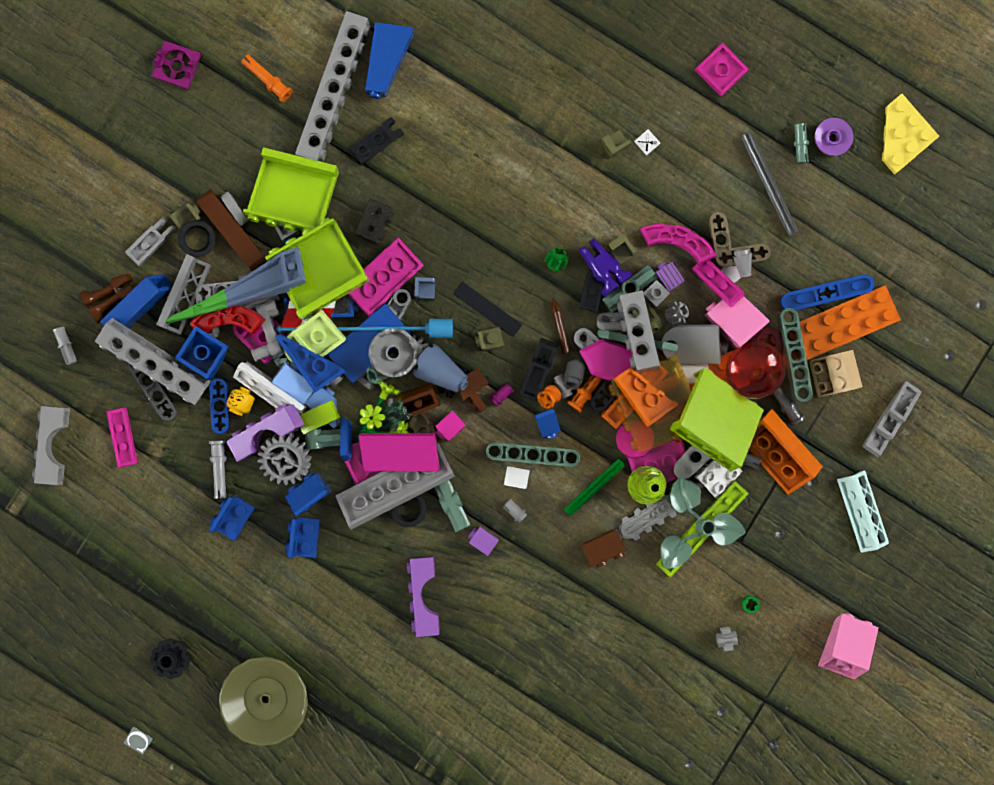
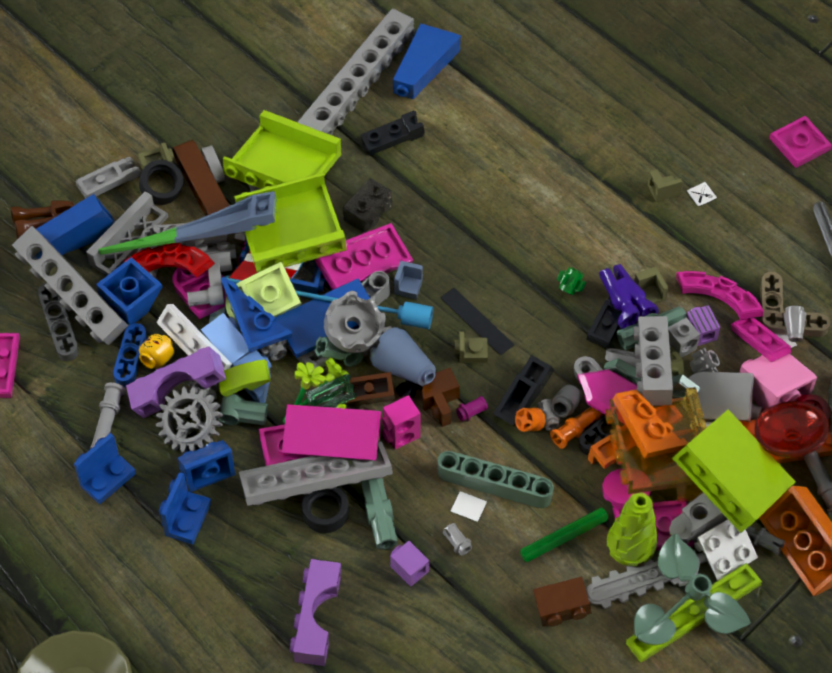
camera: 15 degrees right, 30 degrees down
magenta piece [152,41,201,90] -> none
orange pin [241,54,293,103] -> none
blue tile [340,418,352,461] -> none
blue slope [534,409,561,440] -> none
reddish brown piece [551,298,570,355] -> none

